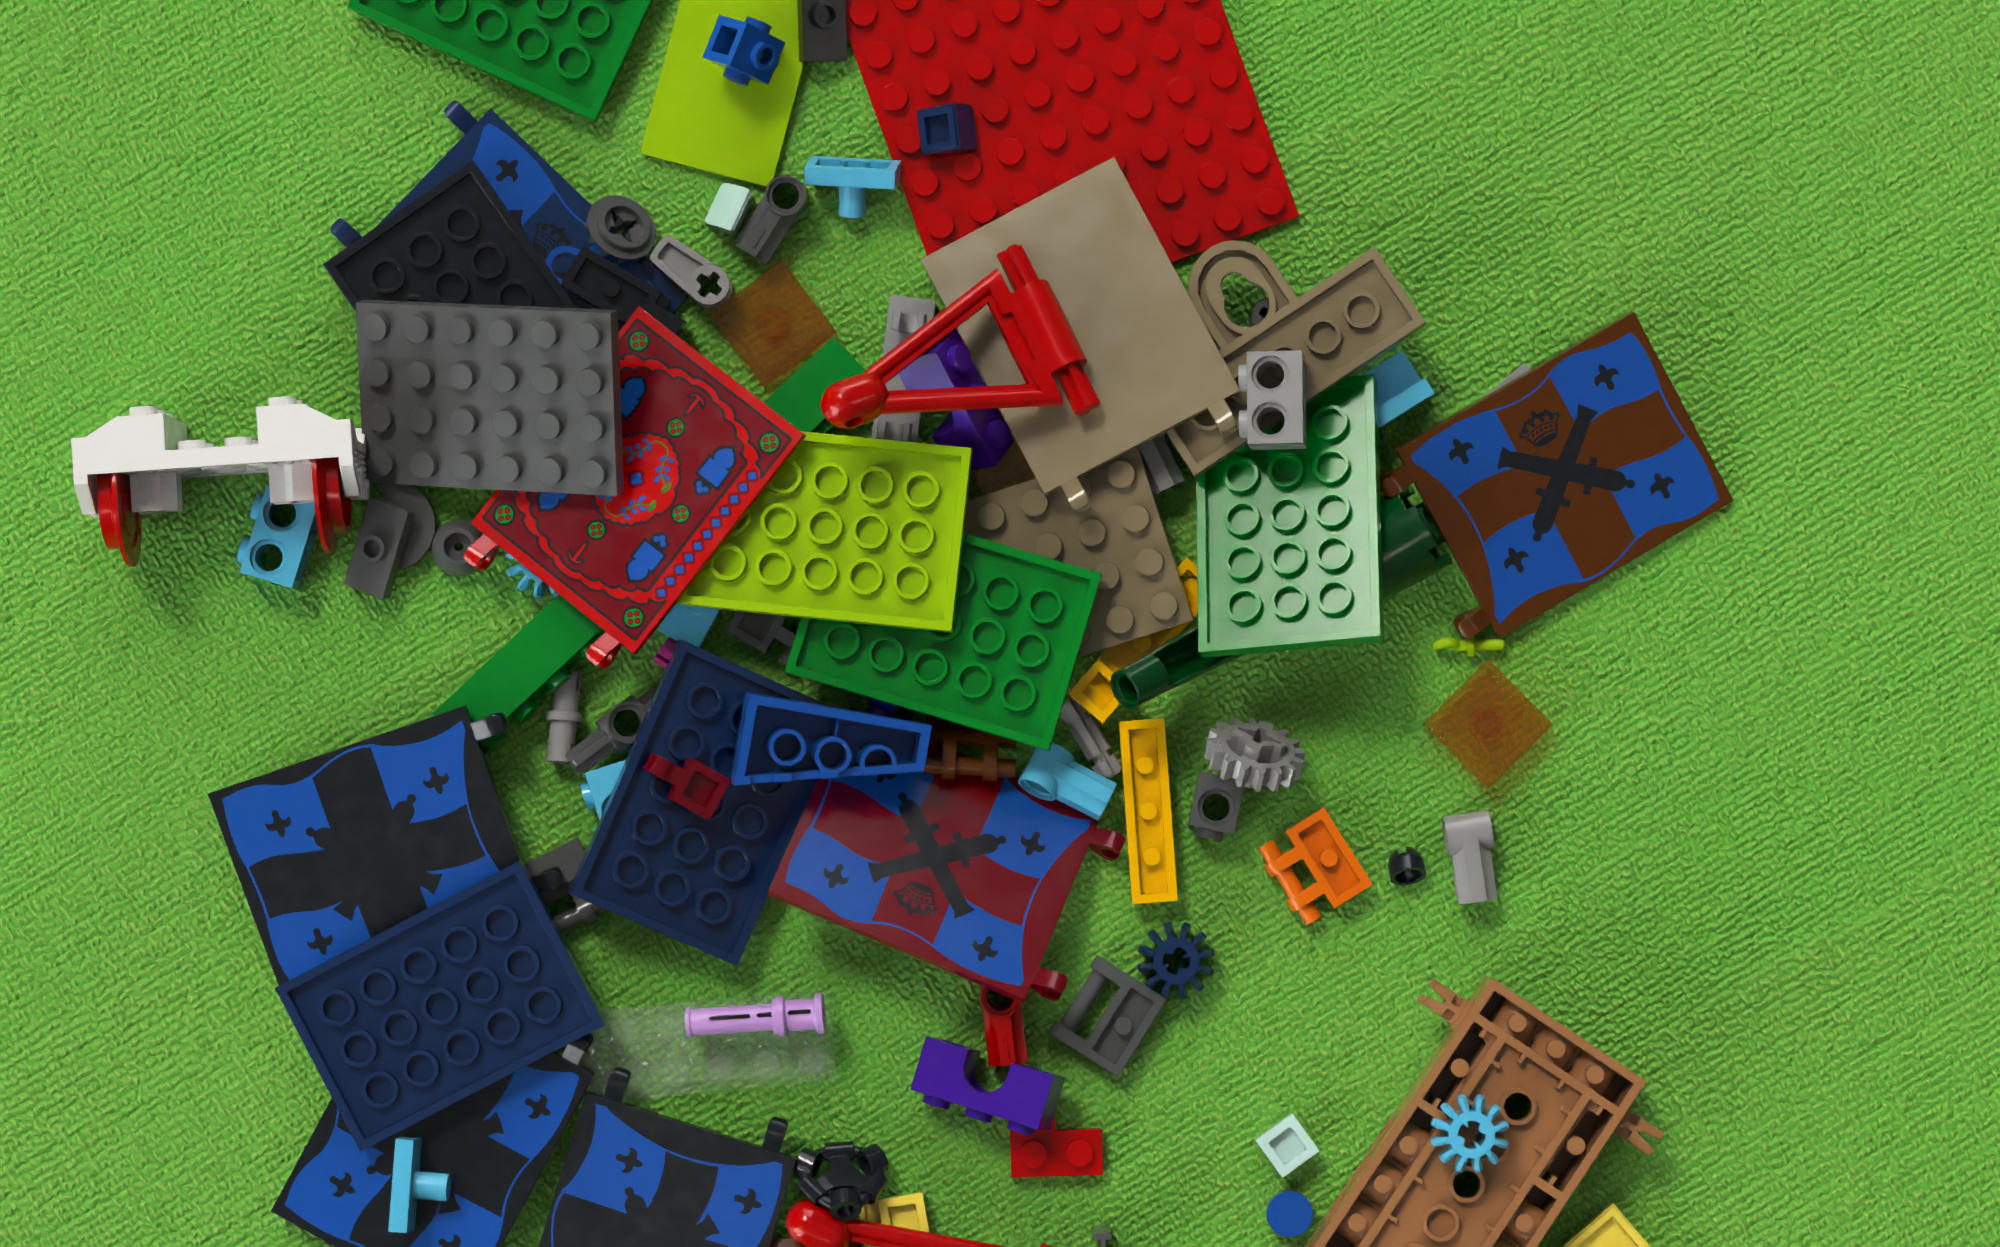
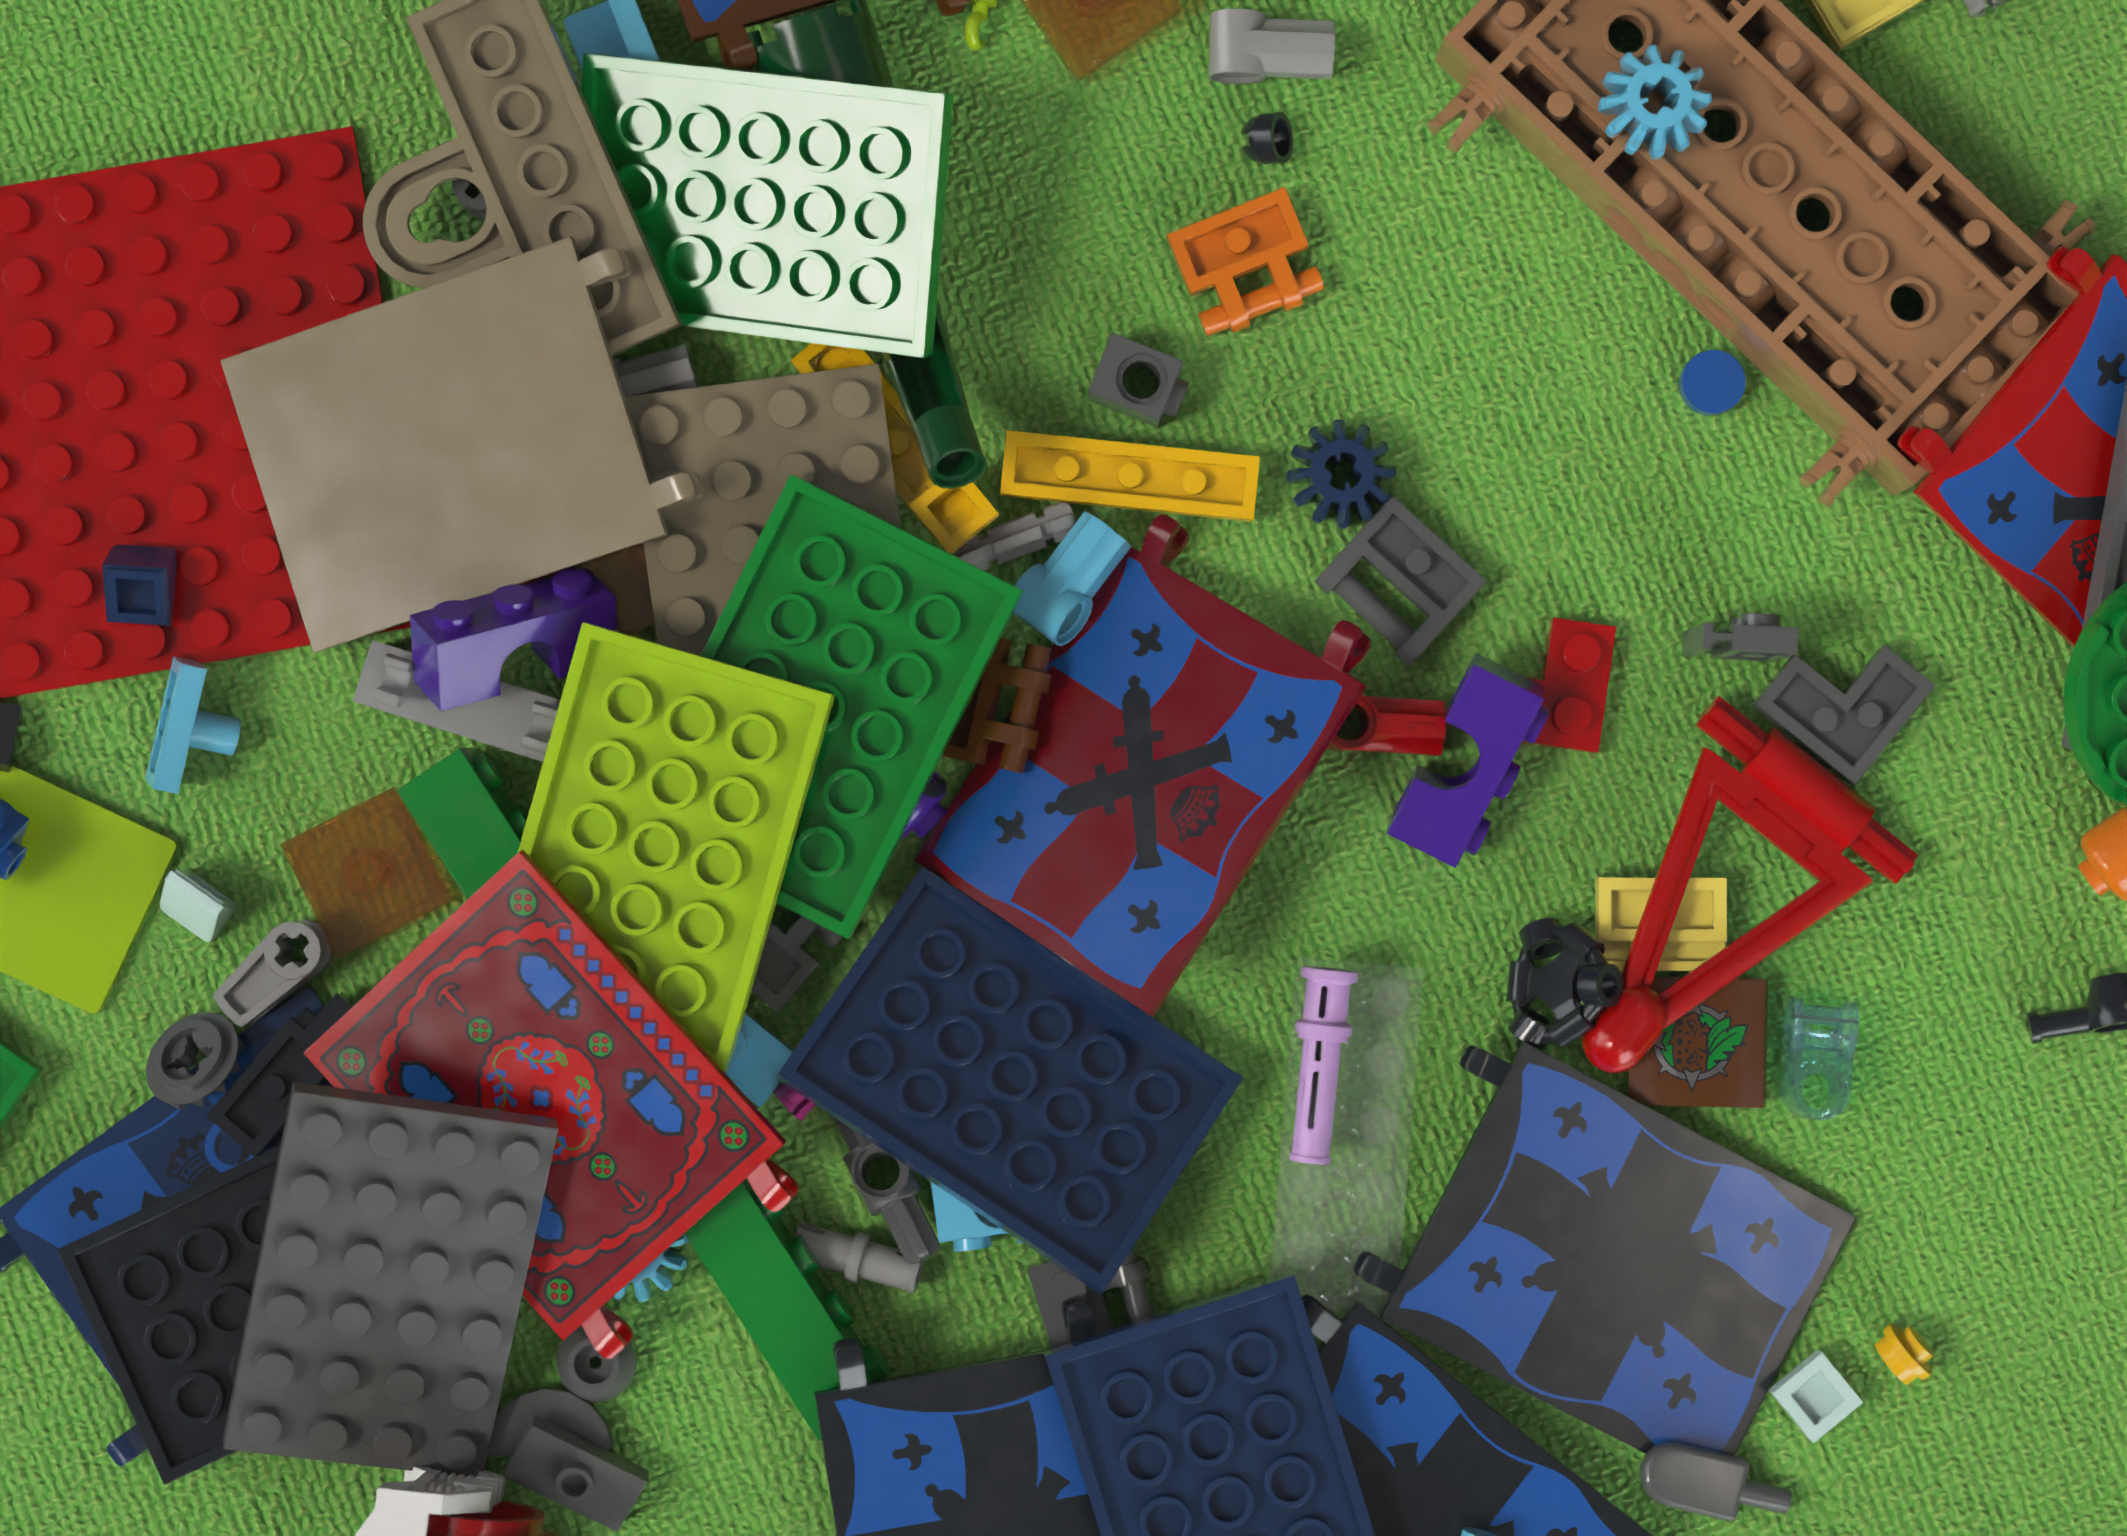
camera: 85 degrees left, 0 degrees up
dark red plate [643,753,731,820] -> none
blue wedge [730,691,932,786] -> none
dark grey piece [733,175,809,265] -> none
red piece [820,244,1101,429] -> none
light grey gear [1204,717,1306,792] -> none
light grey brick [1238,350,1307,450] -> none
light aqua plate [1255,1113,1319,1178] -> none

